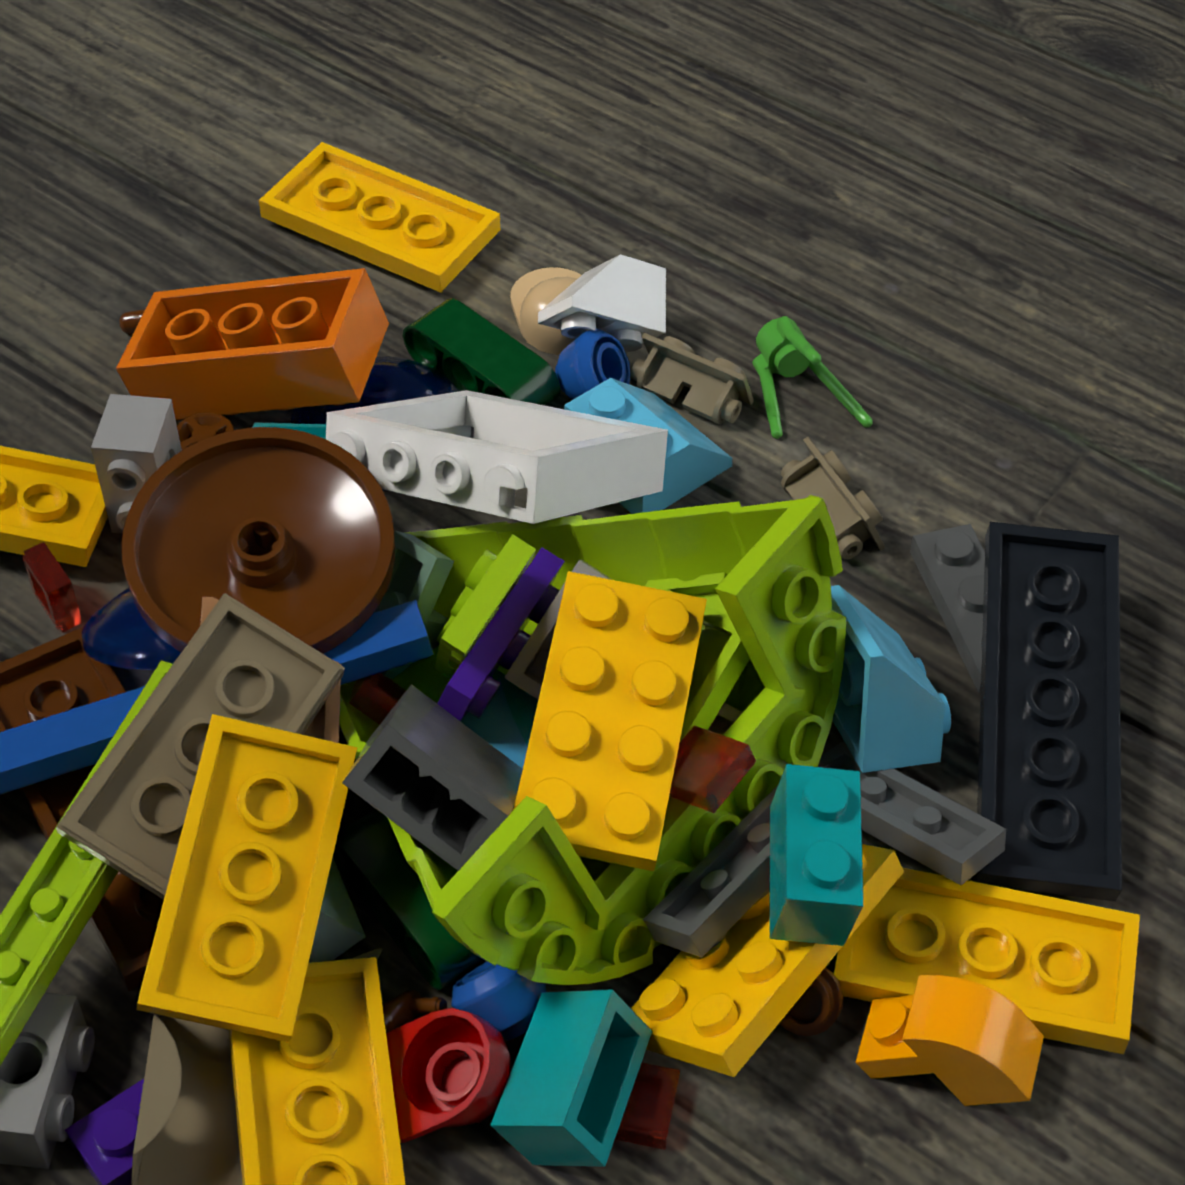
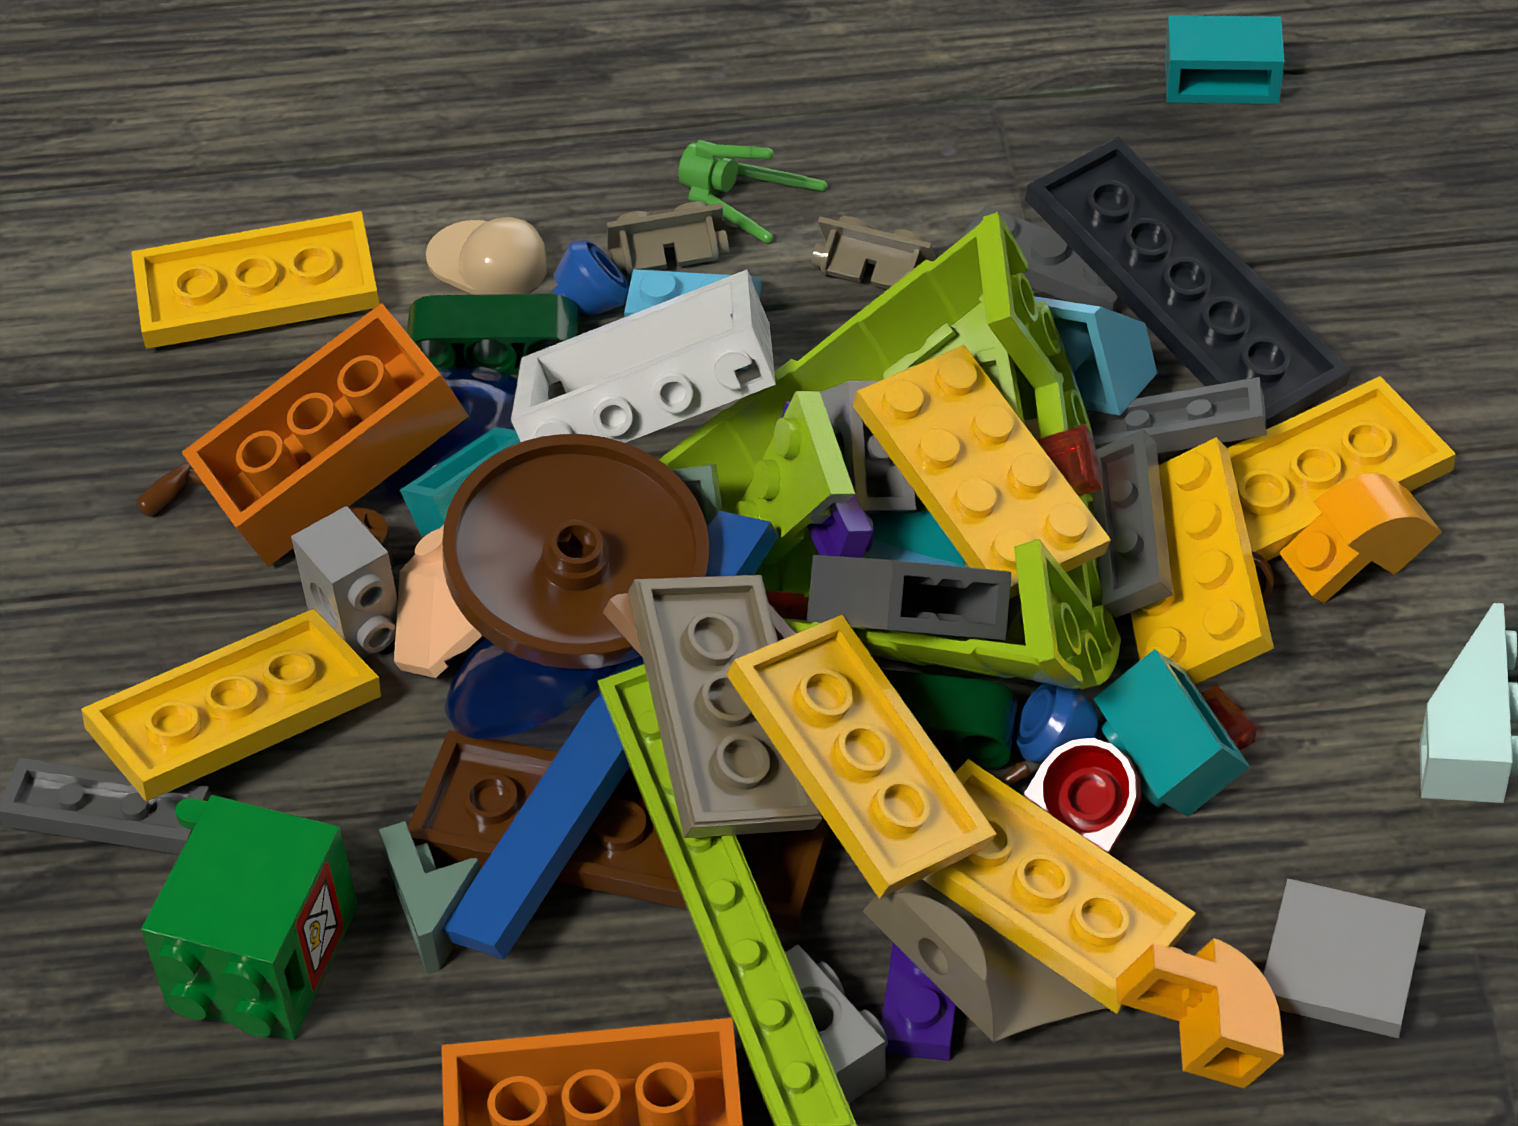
camera: 40 degrees left, 0 degrees up
clear red tile [22,542,83,633] -> none
white slope [538,254,666,352] -> none
teal brick [770,764,863,946] -> none

